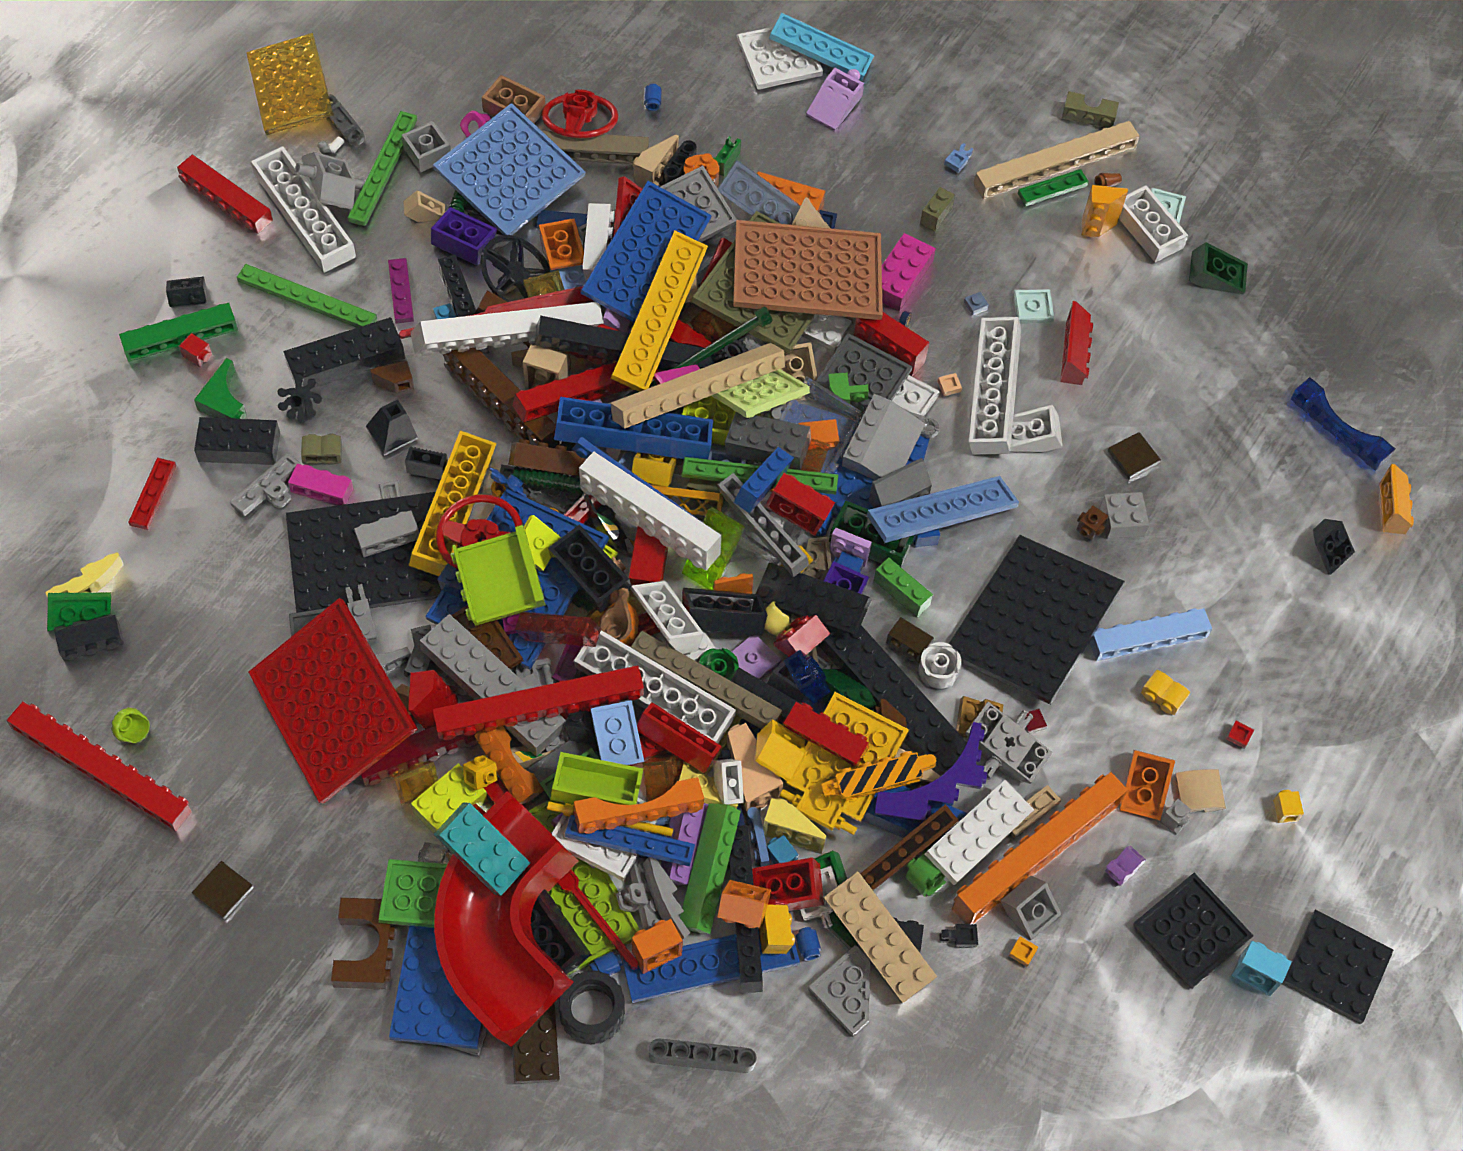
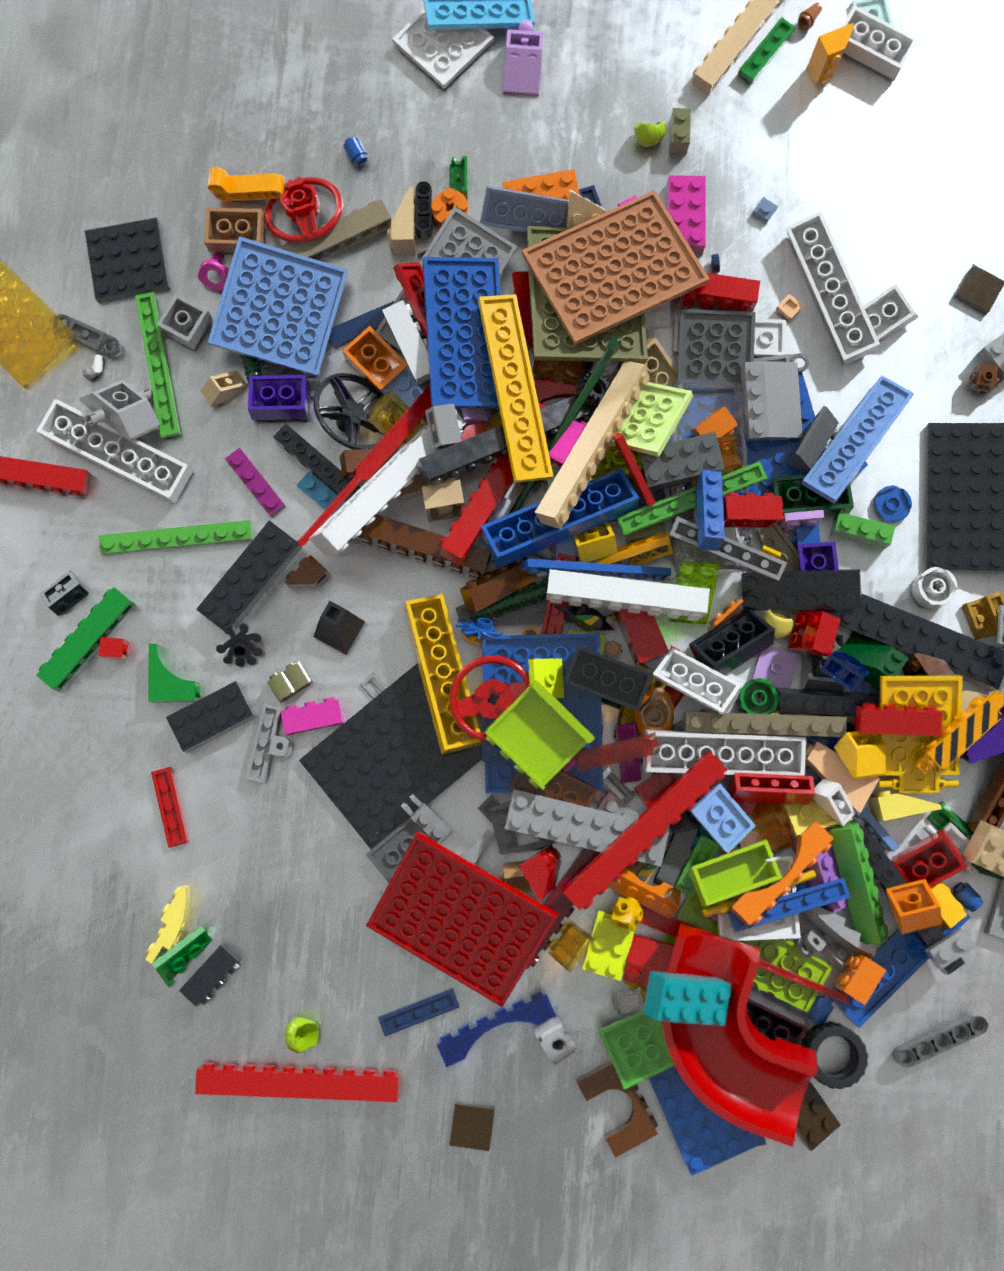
camera: 25 degrees left, 20 degrees up
light grey brick [354,510,419,557] -> none
black brick [405,446,448,480] -> none
dark azure brick [767,835,799,864] -> none
bright green brick [828,372,869,408] -> none
dark brown brick [886,617,934,663] -> none
medium blue plate [944,143,973,173] -> none
light aqua tile [1013,290,1054,324] -> none
red slope [1060,301,1093,385] -> none
dark green slope [1189,242,1248,295] -> none
none -> black plate [84,217,170,302]
none -> light orange beam [208,167,285,201]
none -> dark blue tile [378,988,460,1037]
none -> light grey brick [425,404,462,449]
none -> clear blue arch [437,991,557,1068]
none -> light grey brick [533,1016,578,1065]
none -> red tile [612,432,656,506]
none -> lime hair [634,121,666,147]
none -> blue tile [873,485,912,523]
none -> light grey brick [925,928,977,969]

